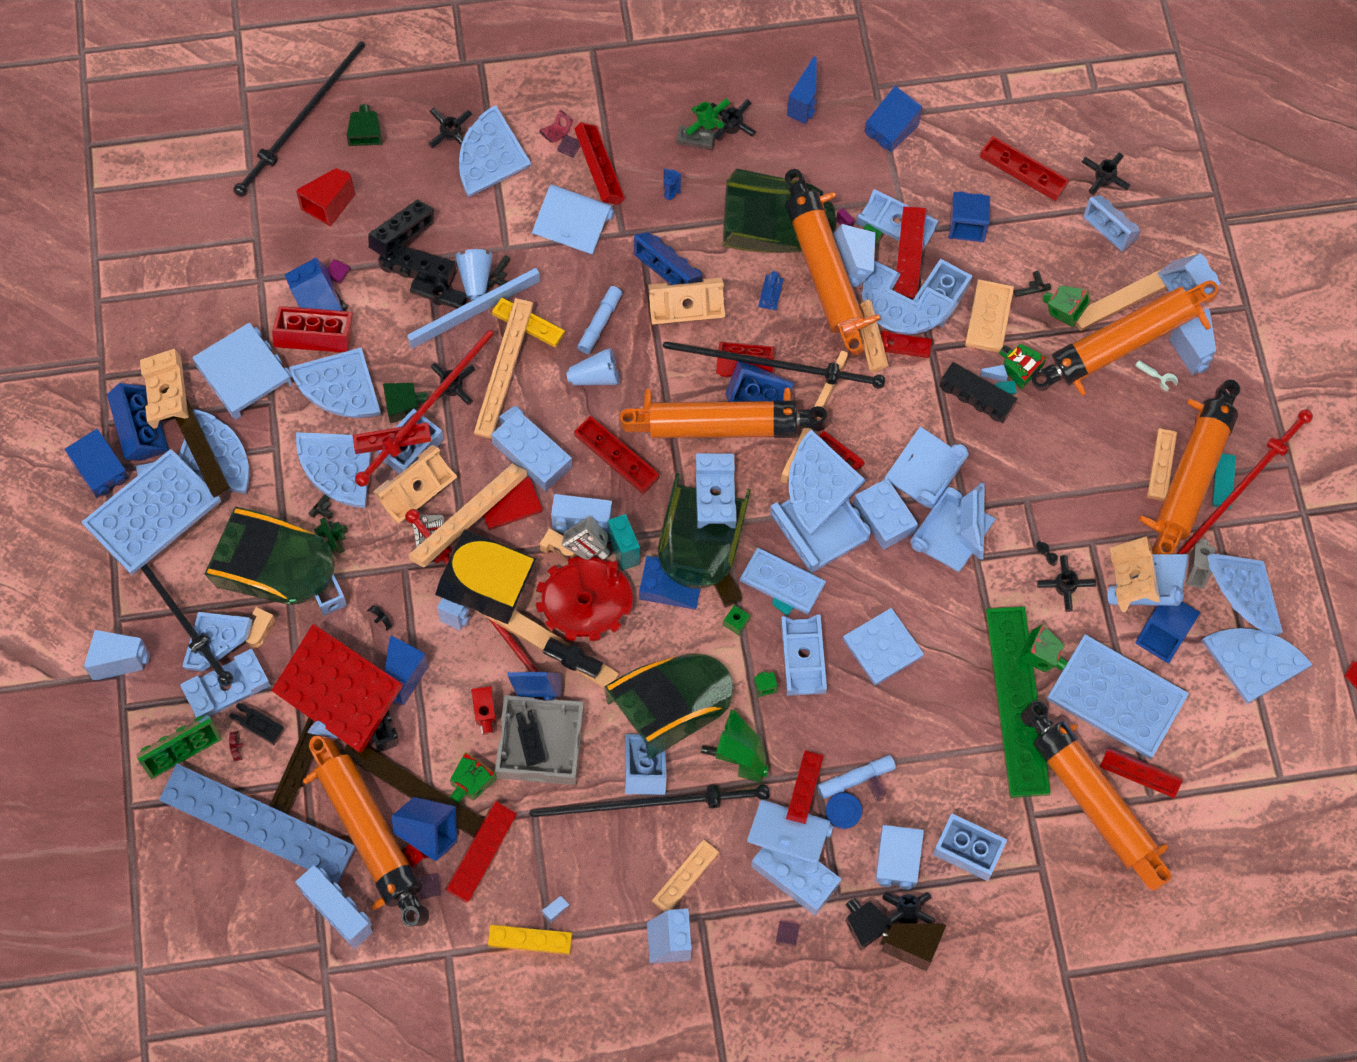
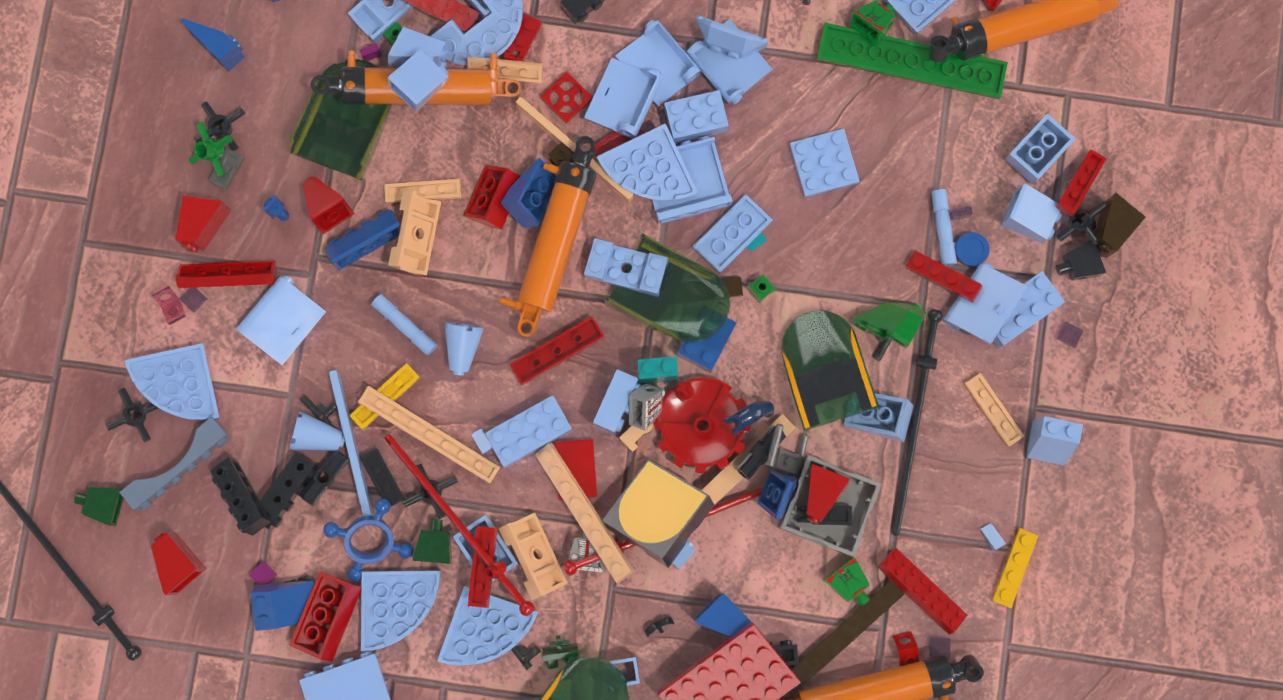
camera: 75 degrees left, 15 degrees up
blue slope [392,797,457,861] -> none
red torso [471,686,496,735] -> none
black bar [663,341,885,389] -> none
green plate [754,672,778,697] -> none
blue hinge [758,271,784,311] -> none
light blue piece [781,615,827,696] -> none
none -> sand blue arch [119,417,230,511]
none -> red slope [175,195,231,253]
none -> red slope [302,176,355,235]
none -> blue piece [323,499,413,582]
none -> black plate [360,448,405,508]
none -> light nougat tile [384,179,461,204]
none -> light blue slope [388,49,449,113]
none -> red piece [540,72,593,124]
none -> dark brown brick [547,142,573,167]
none -> light blue door [584,58,663,139]
none -> dark blue piece [723,401,774,437]
none -> flat silver plate [766,424,809,475]
none -> red slope [807,465,850,524]
none -> red plate [1056,149,1107,217]

